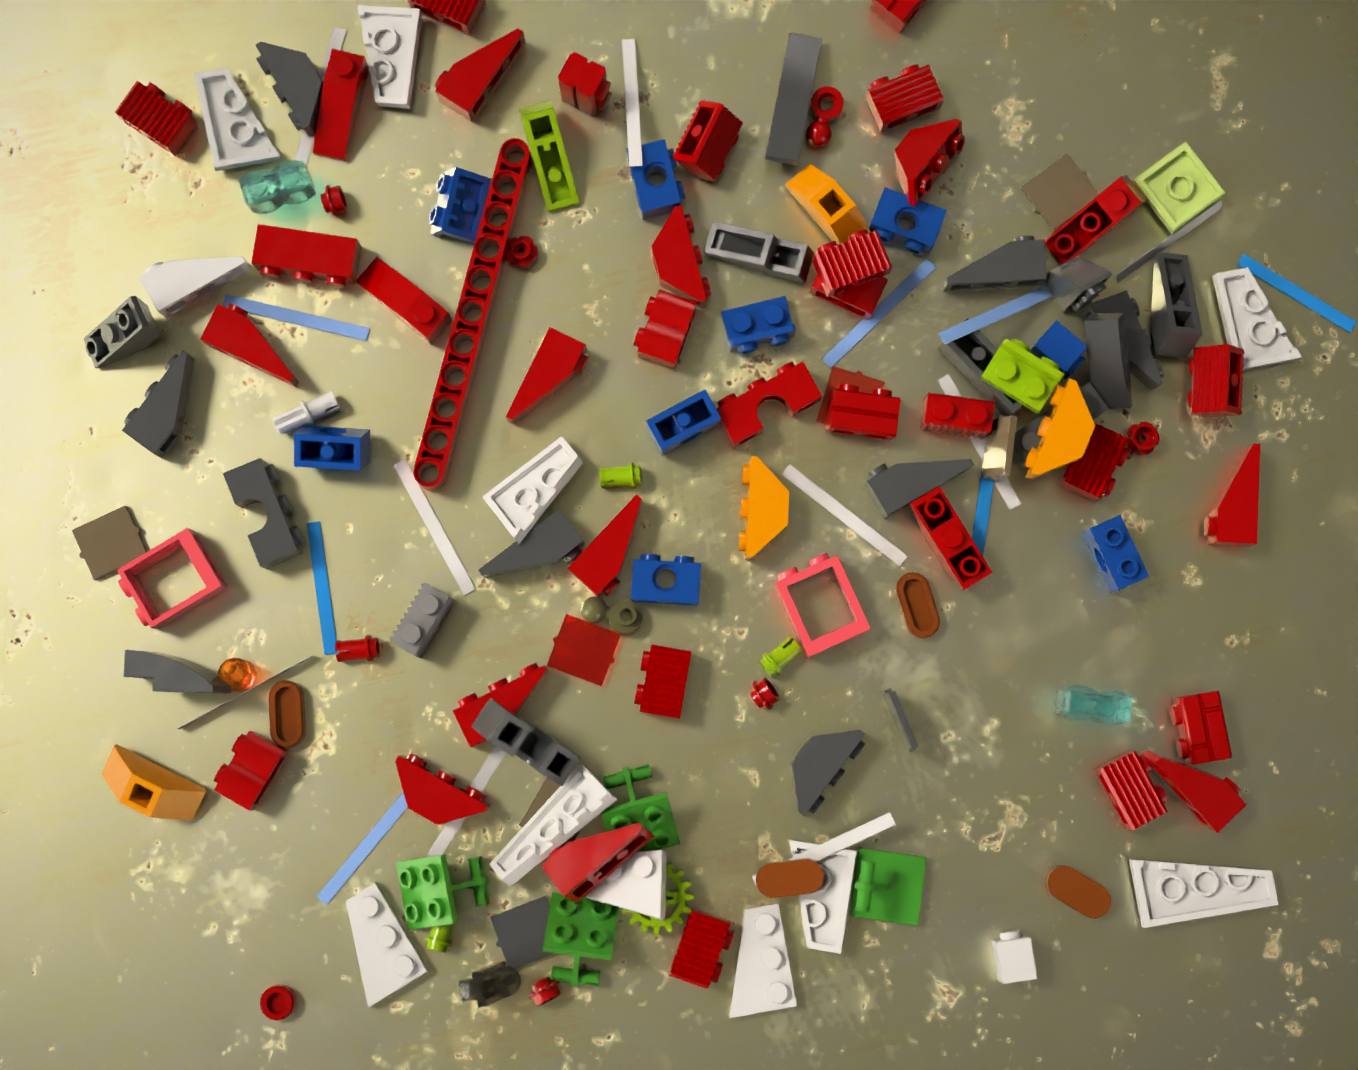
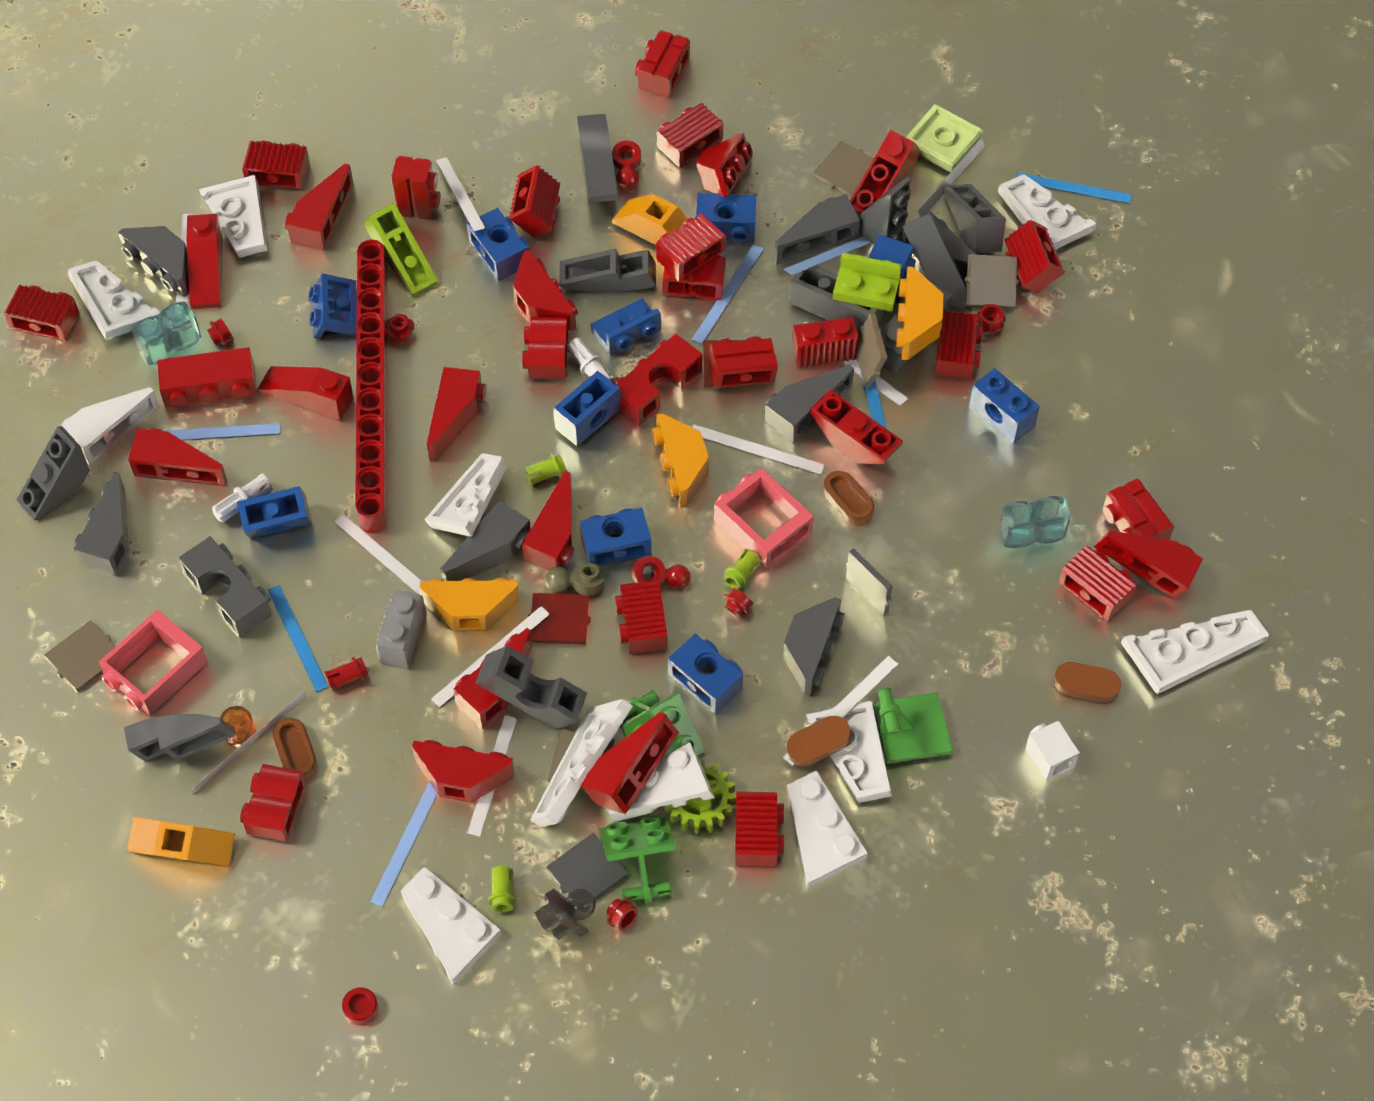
camera: 15 degrees left, 25 degrees down
bright green plate [396,854,490,930] -> none
red slope [1204,443,1260,547] -> none
none -> light orange slope [420,578,519,631]
none -> white sticker [431,606,549,707]
none -> white axle [567,337,616,383]
none -> red plate [632,556,691,590]
none -> blue brick [668,633,743,714]
none -> dark tan piece [965,254,1019,307]

